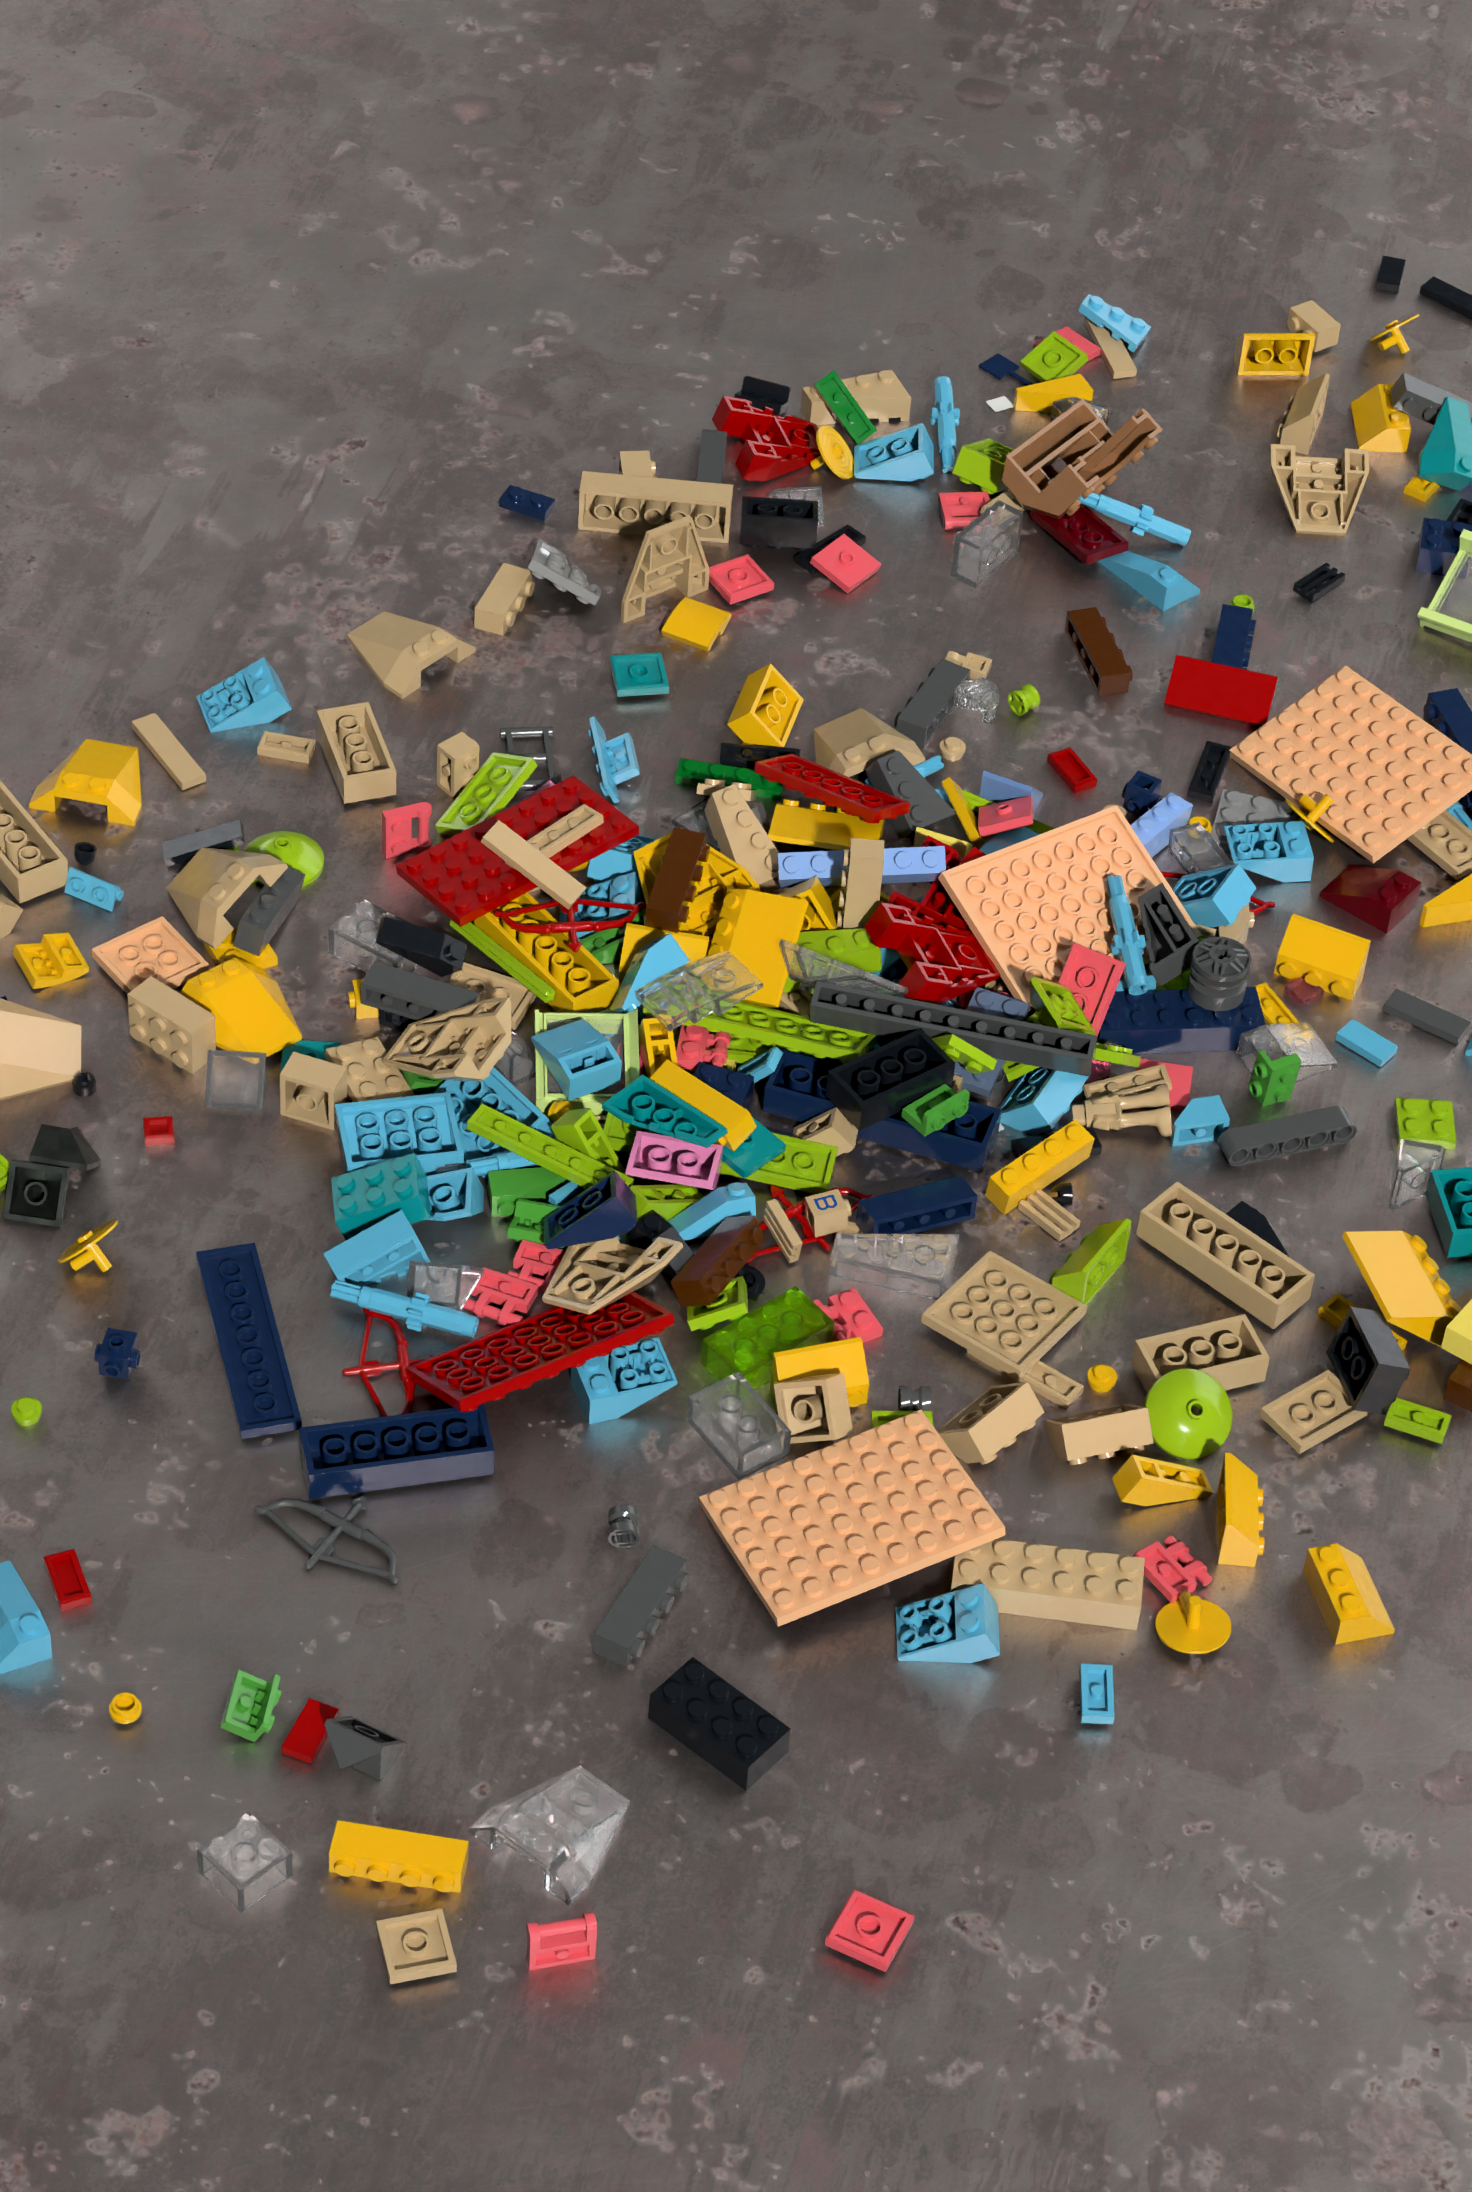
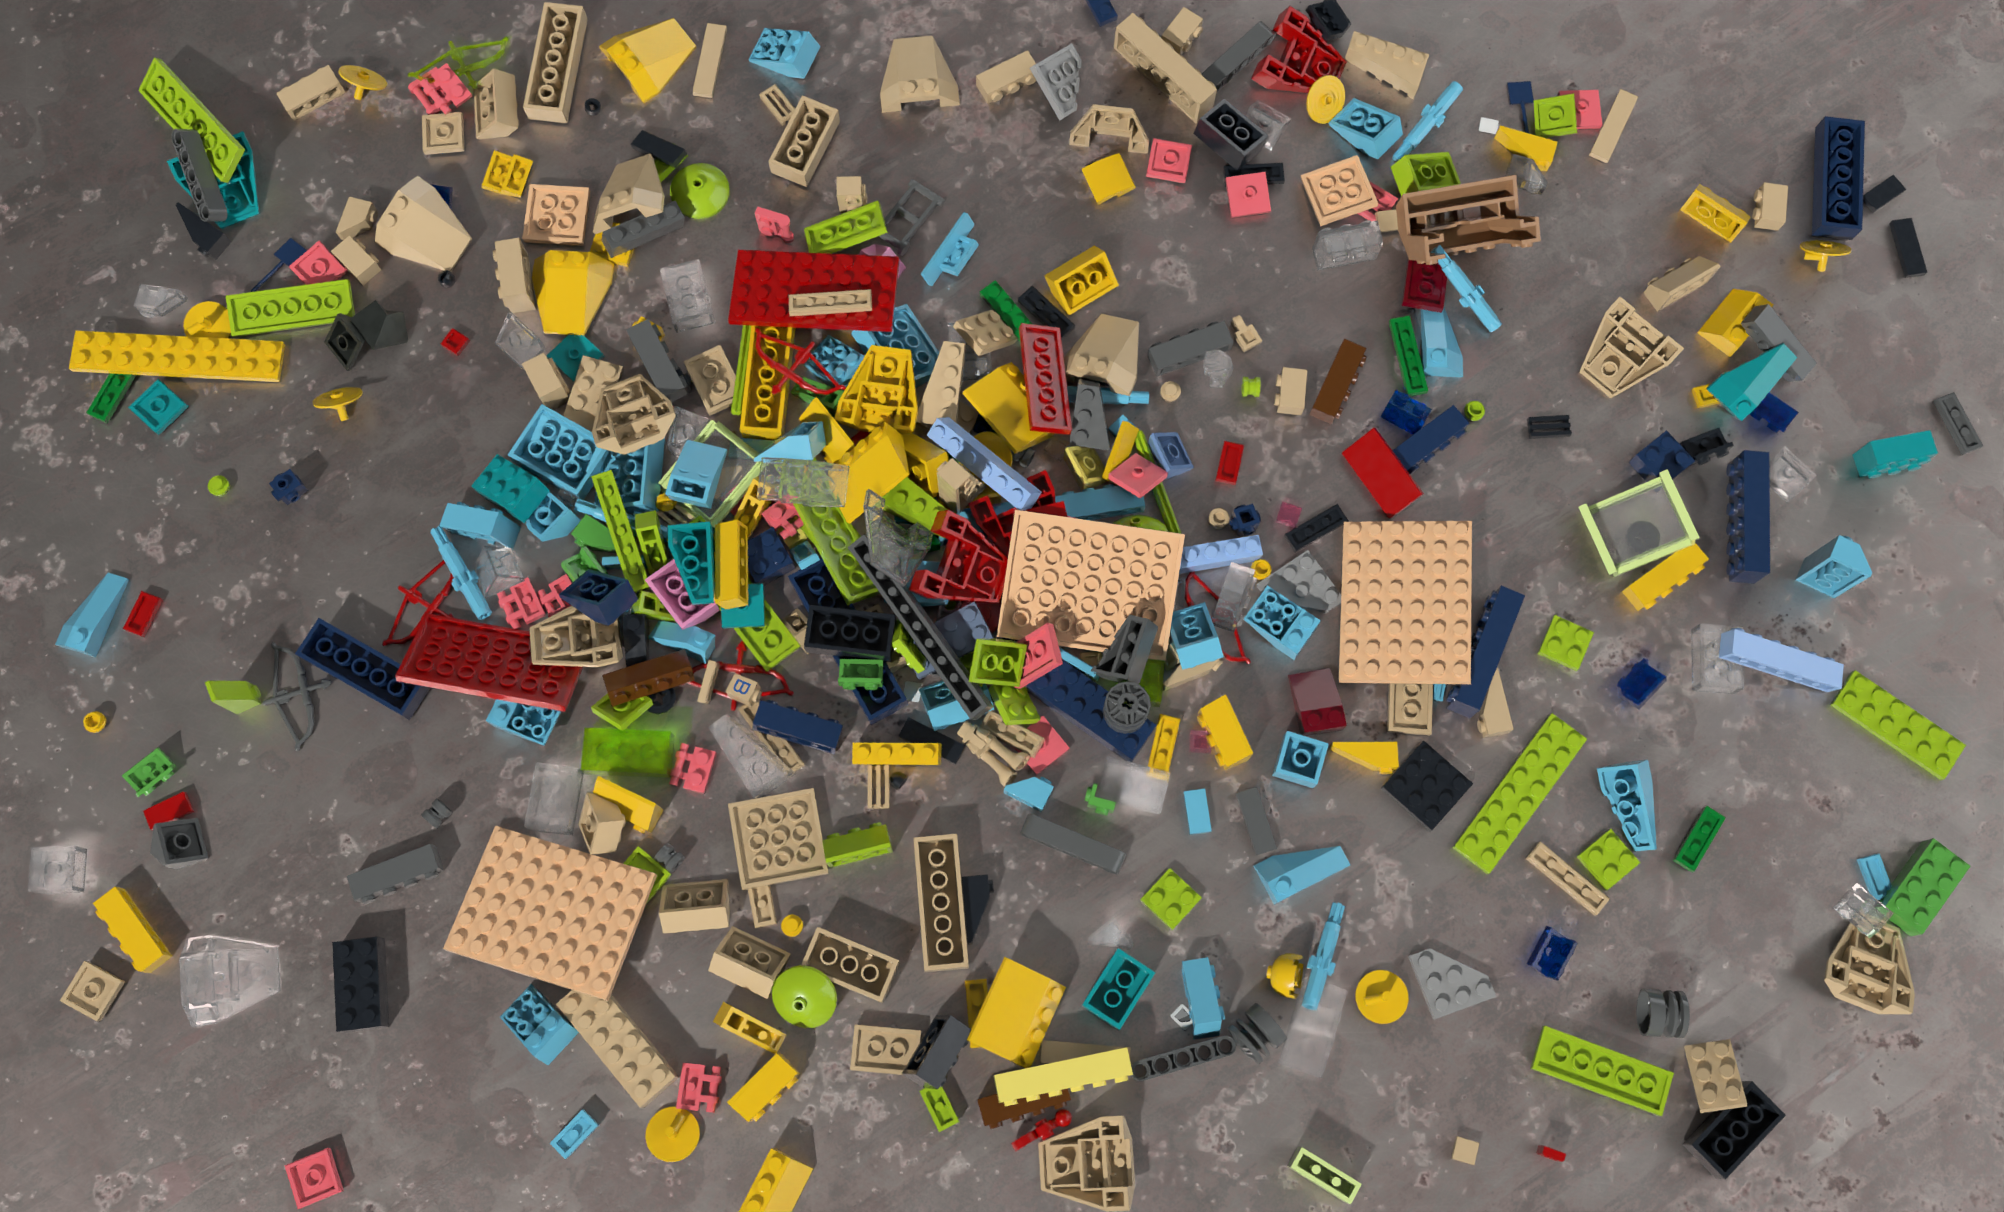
camera: 45 degrees right, 30 degrees up
medium azure hinge [64,867,124,912] -> none
dark blue plate [196,1243,302,1439] -> none
black slope [375,917,468,977] -> none
tan tile [481,820,587,910] -> none
coral plate [526,1912,597,1971] -> none
teal plate [609,653,669,697] -> none
reddish brown brick [645,827,710,933] -> none
green plate [813,370,877,445] -> none
medium azure wing [1078,294,1151,353] -> none
medium azure piece [1106,875,1148,996] -> none
yellow shield [1284,794,1335,843] -> none
none -> lime slope [205,681,261,714]
none -> medium azure brick [1272,731,1329,788]
none -> tan brick [1274,367,1307,415]
none -> clear pink tile [1275,501,1302,528]
none -> light nougat plate [1301,155,1378,226]
none -> clear blue bracket [1381,390,1432,435]
none -> green plate [1388,316,1428,397]
none -> dark blue brick [1812,116,1865,240]

